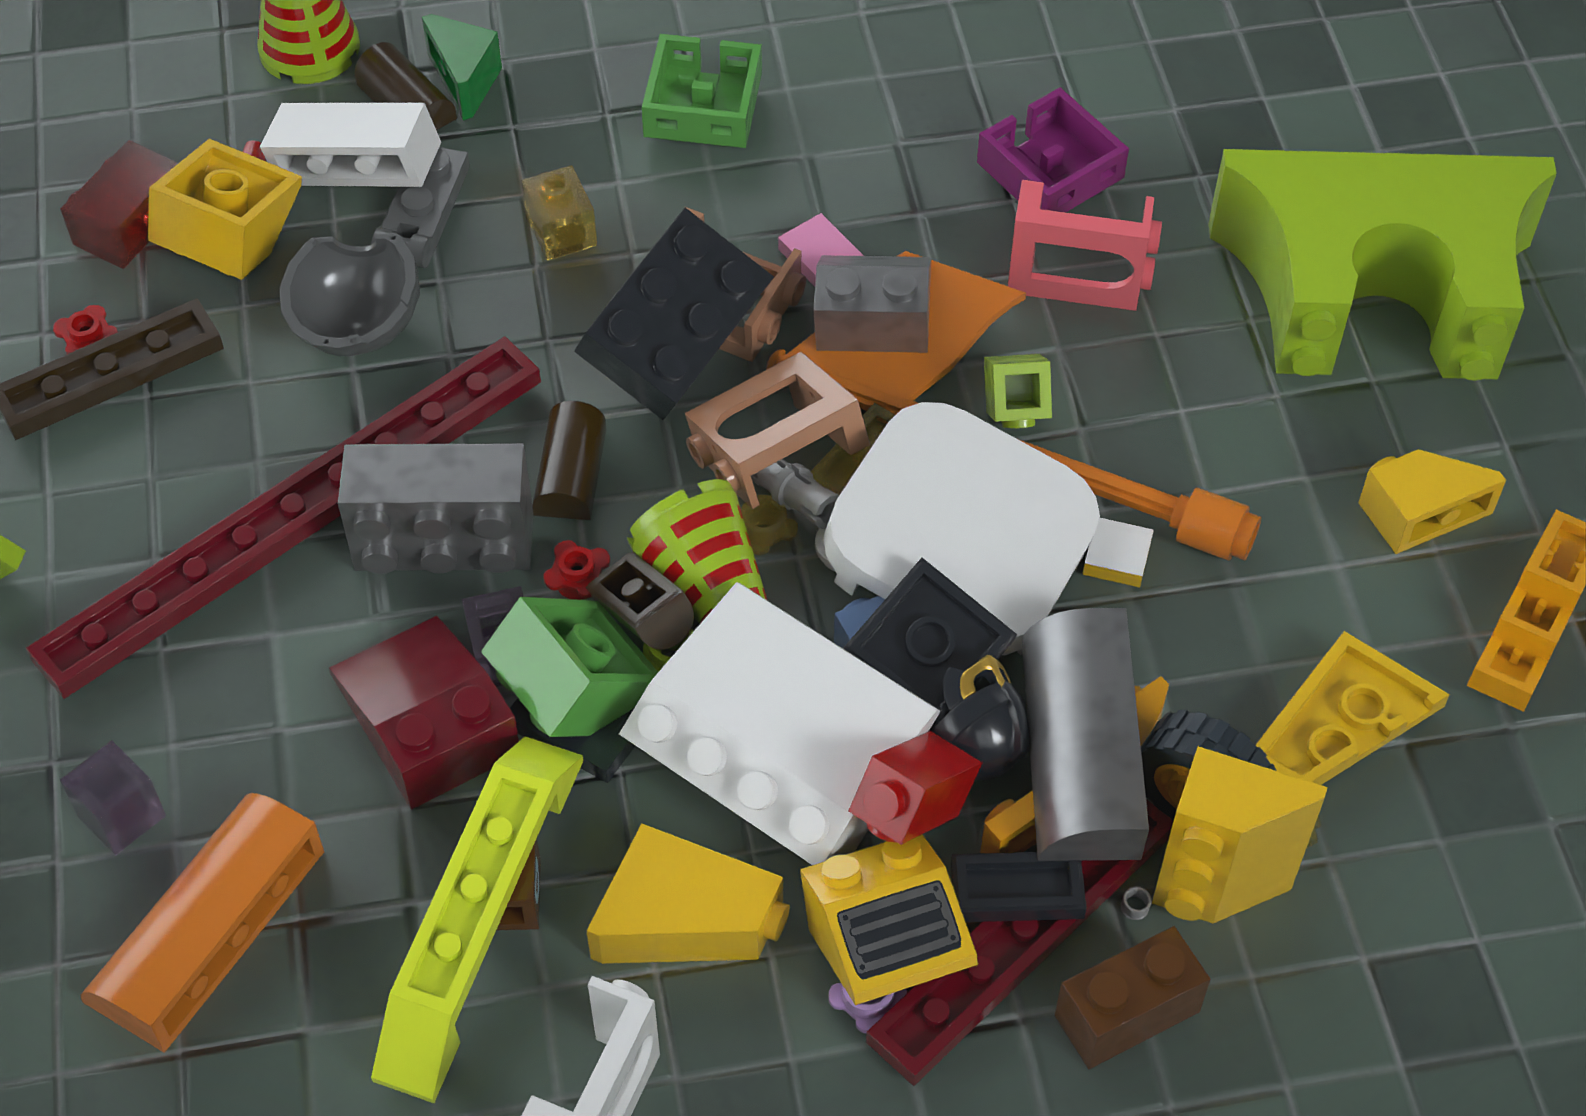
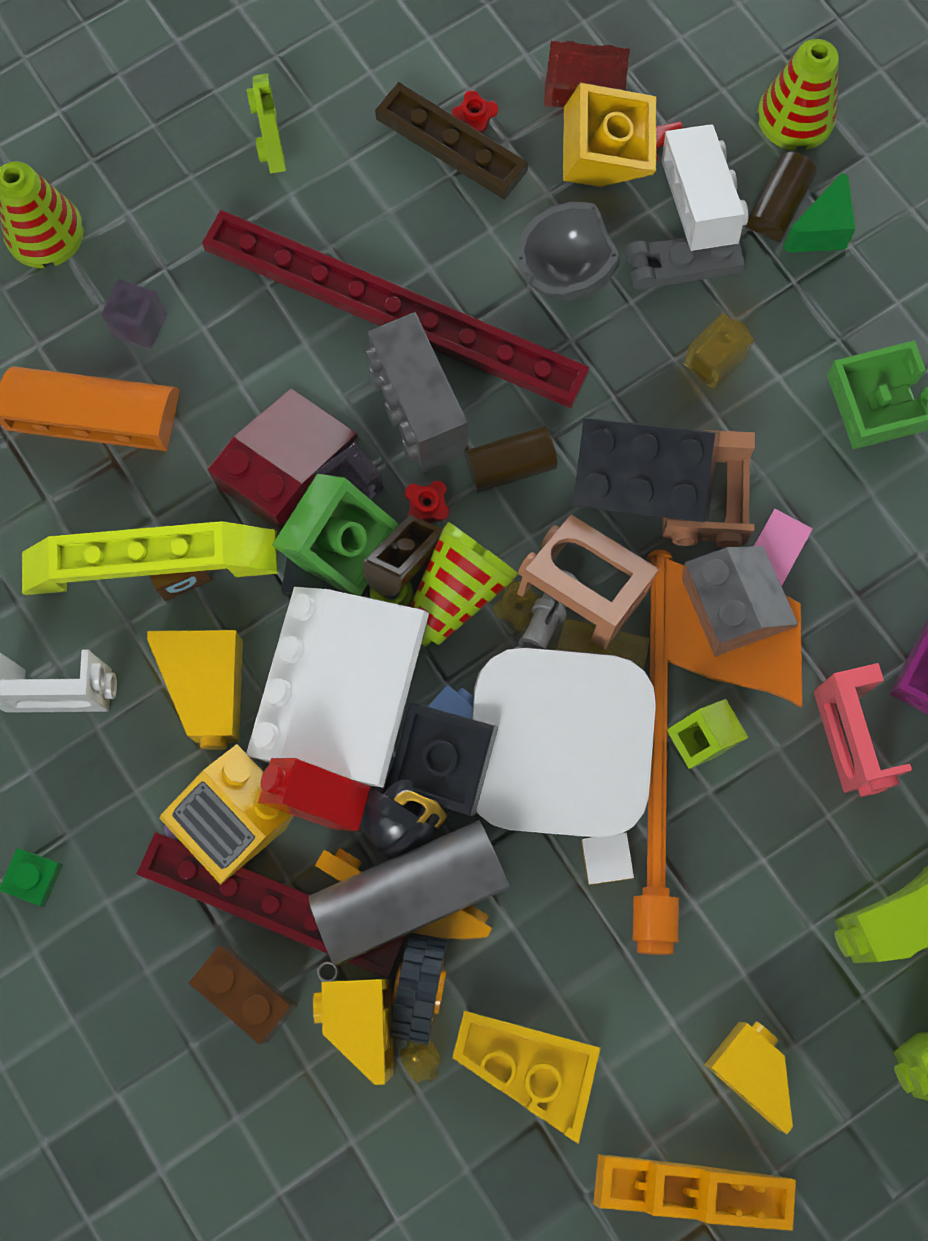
camera: 70 degrees right, 20 degrees up
black tile [951,852,1087,922] -> none

